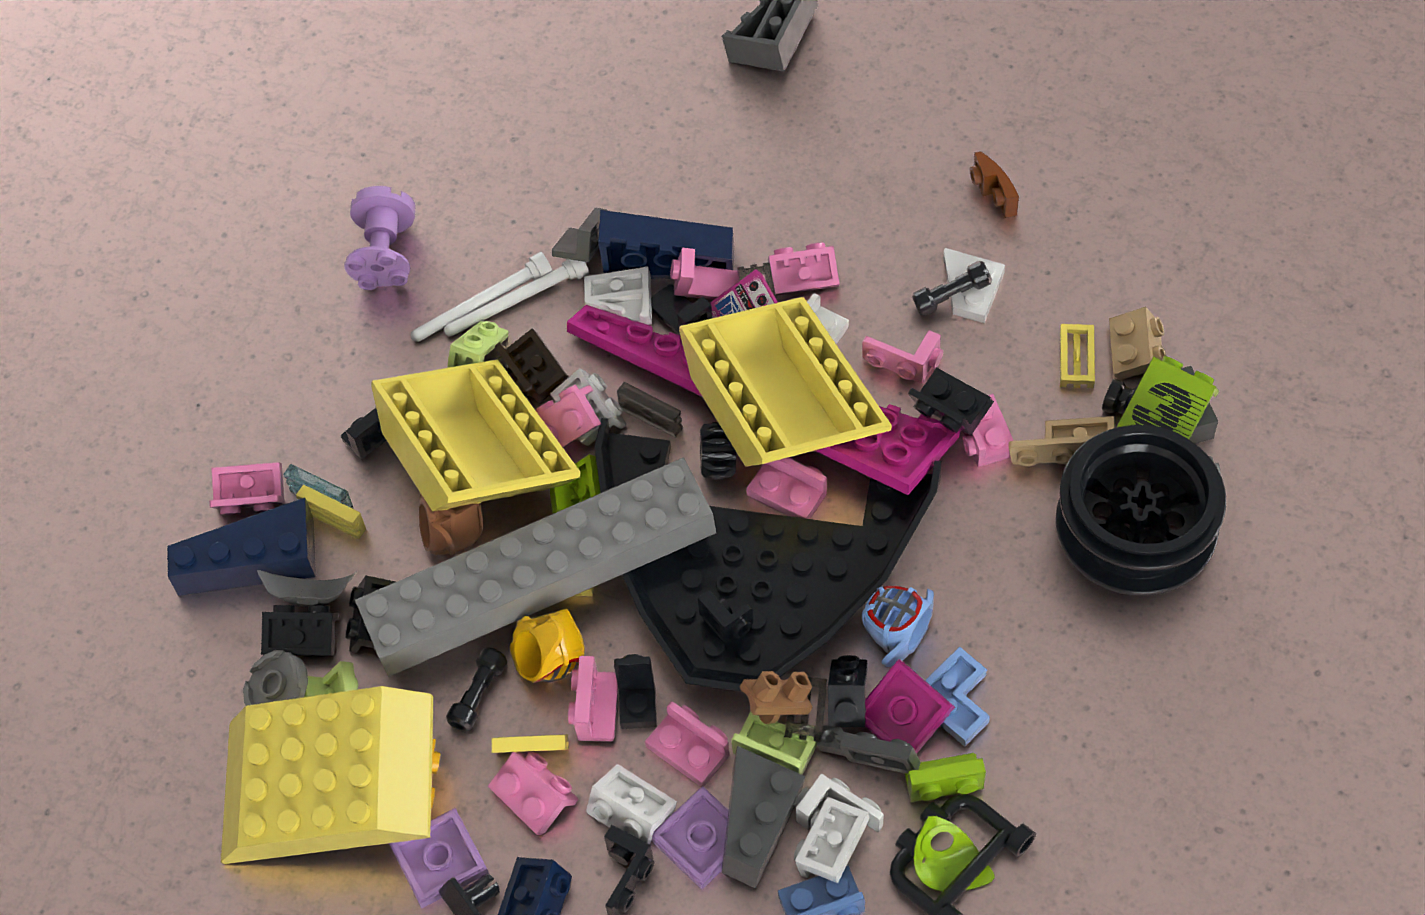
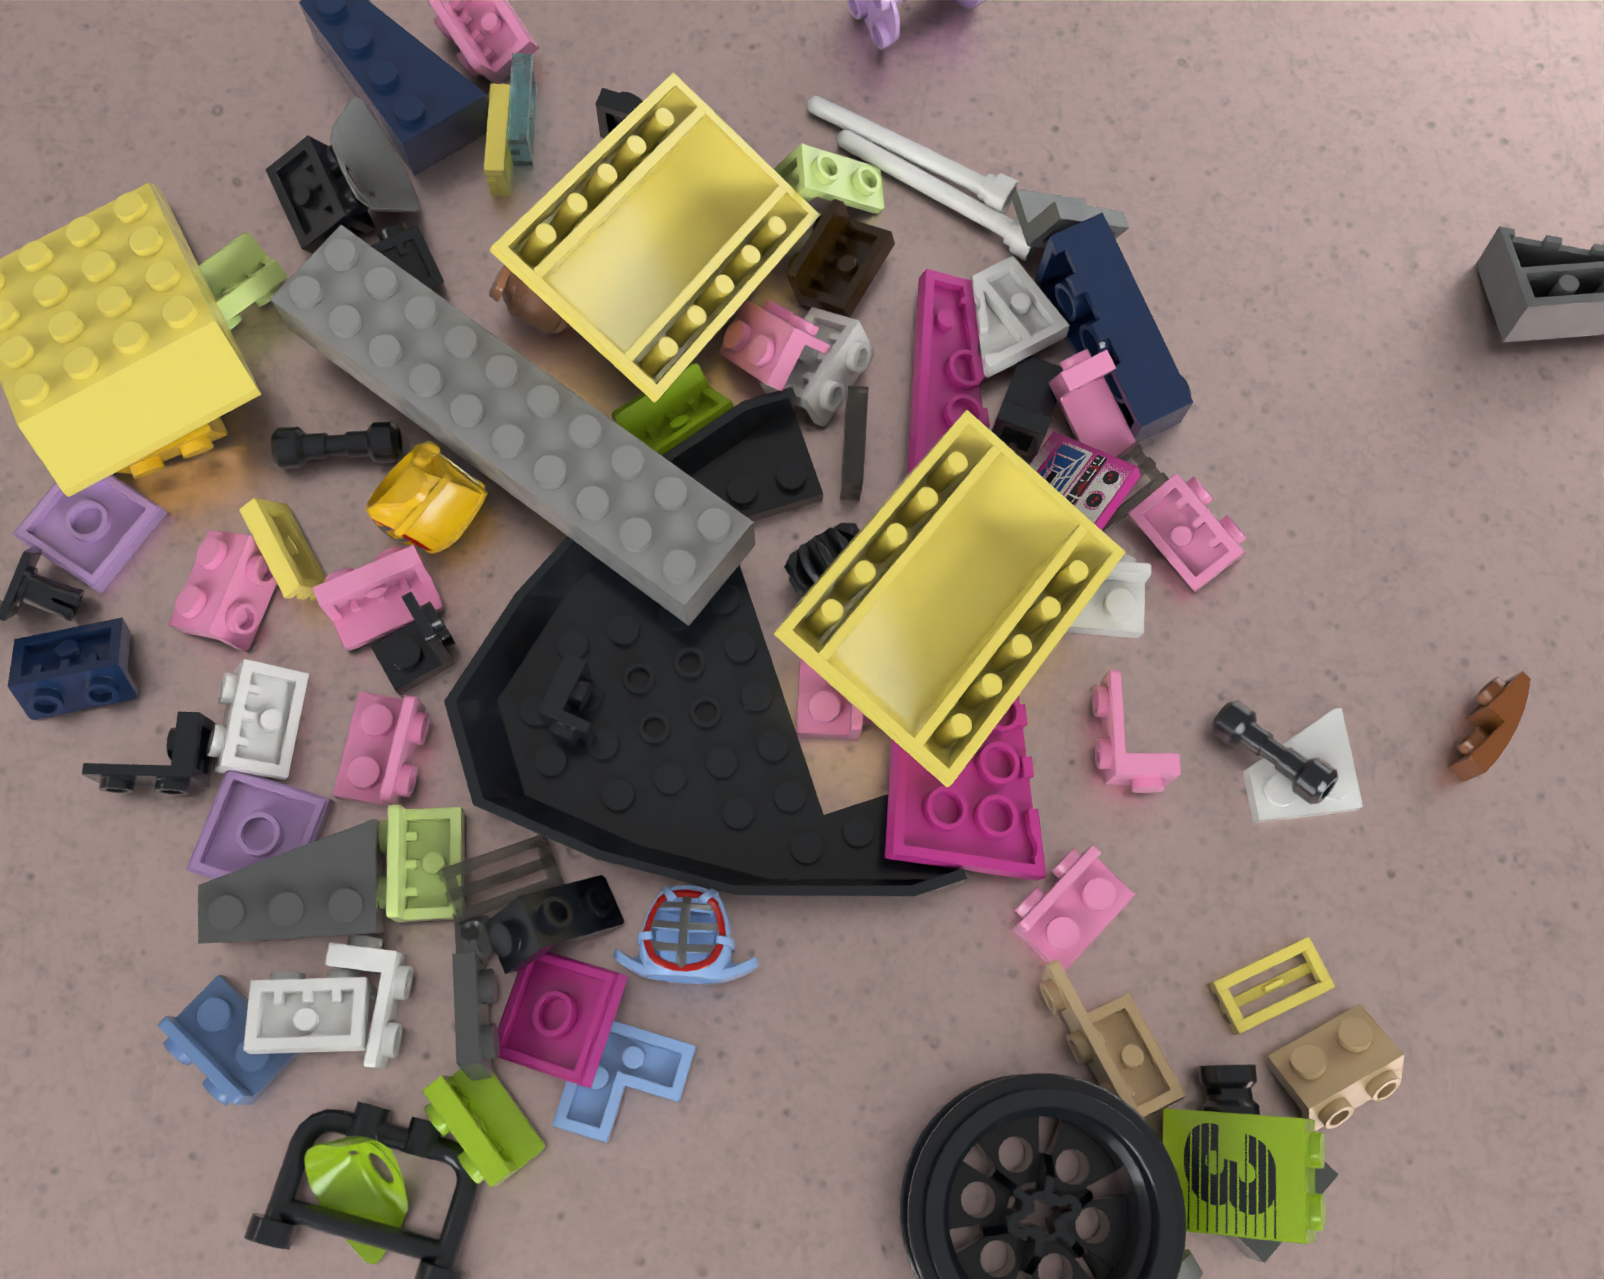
camera: 50 degrees right, 15 degrees up
light grey tile [243,650,308,706] -> none
medium nougat hips [740,671,813,724] -> none
black bracket [908,367,994,435] -> none

